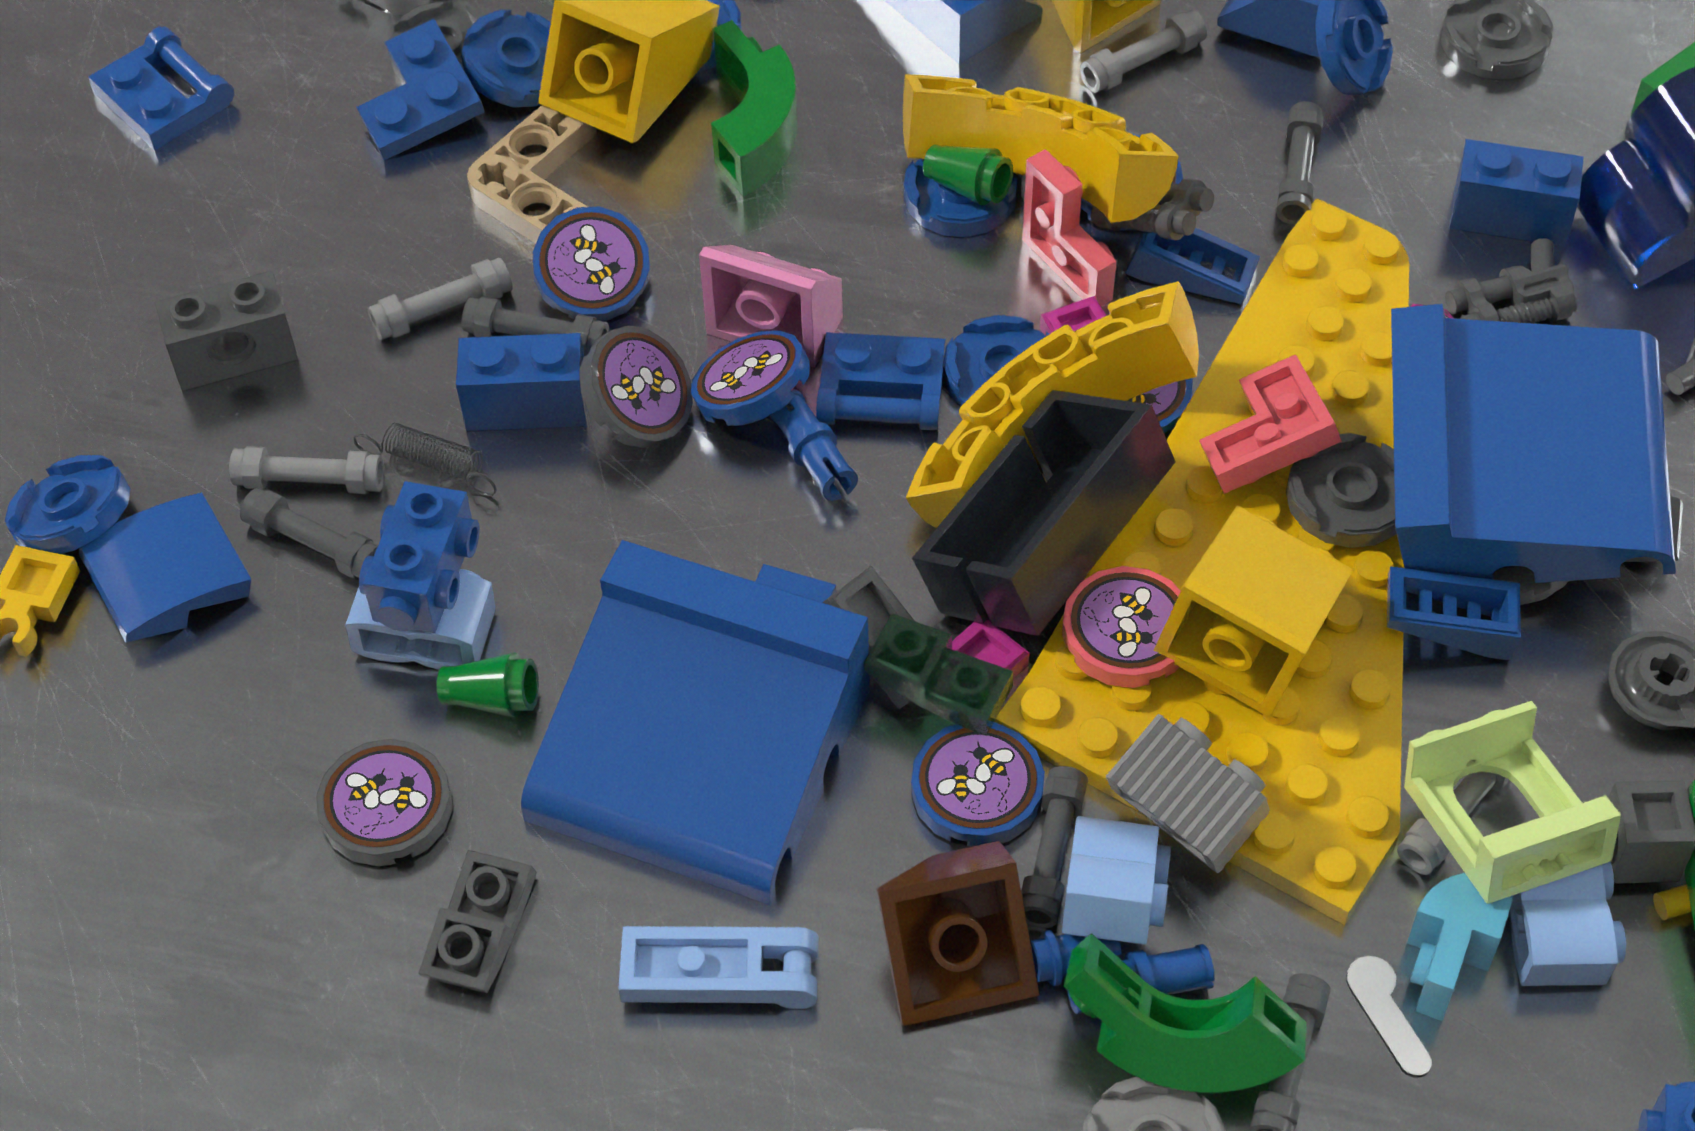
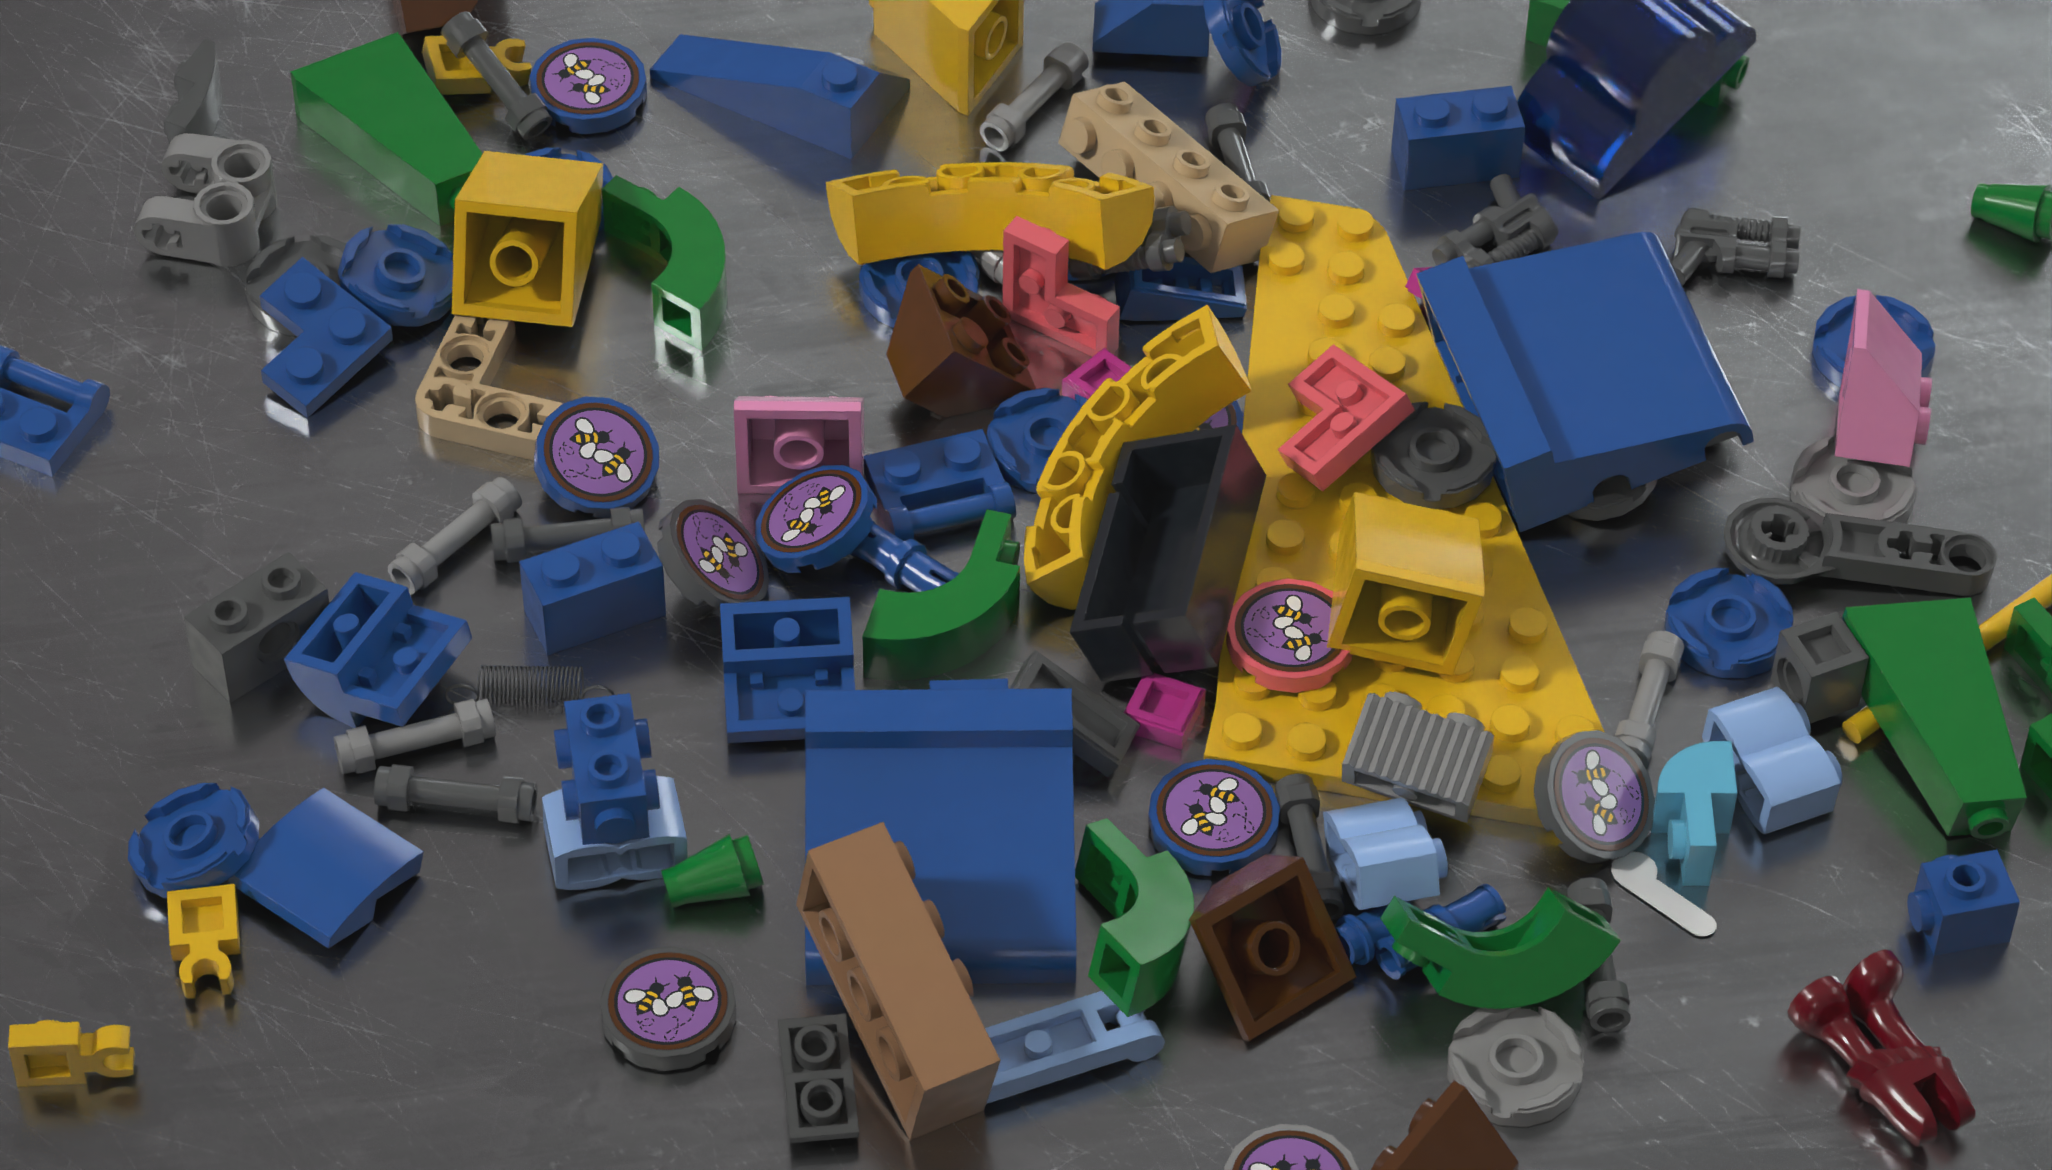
camera: 25 degrees left, 5 degrees down
clear green slope [864,613,1013,736] -> none
green cone [923,145,1013,205] -> none
blue slope [1387,566,1521,660] -> none
yellowish green panel [1404,701,1621,904] -> none
none -> blue brick [284,572,472,728]
none -> blue brick [720,597,855,743]
none -> medium nougat brick [796,822,1001,1140]
none -> green arch [862,509,1020,681]
none -> reddish brown slope [886,264,1036,418]
none -> tan brick [1058,82,1279,273]
none -> green arch [1075,818,1194,1017]
none -> tile [1534,730,1655,864]
none -> blue tile [1665,568,1794,678]

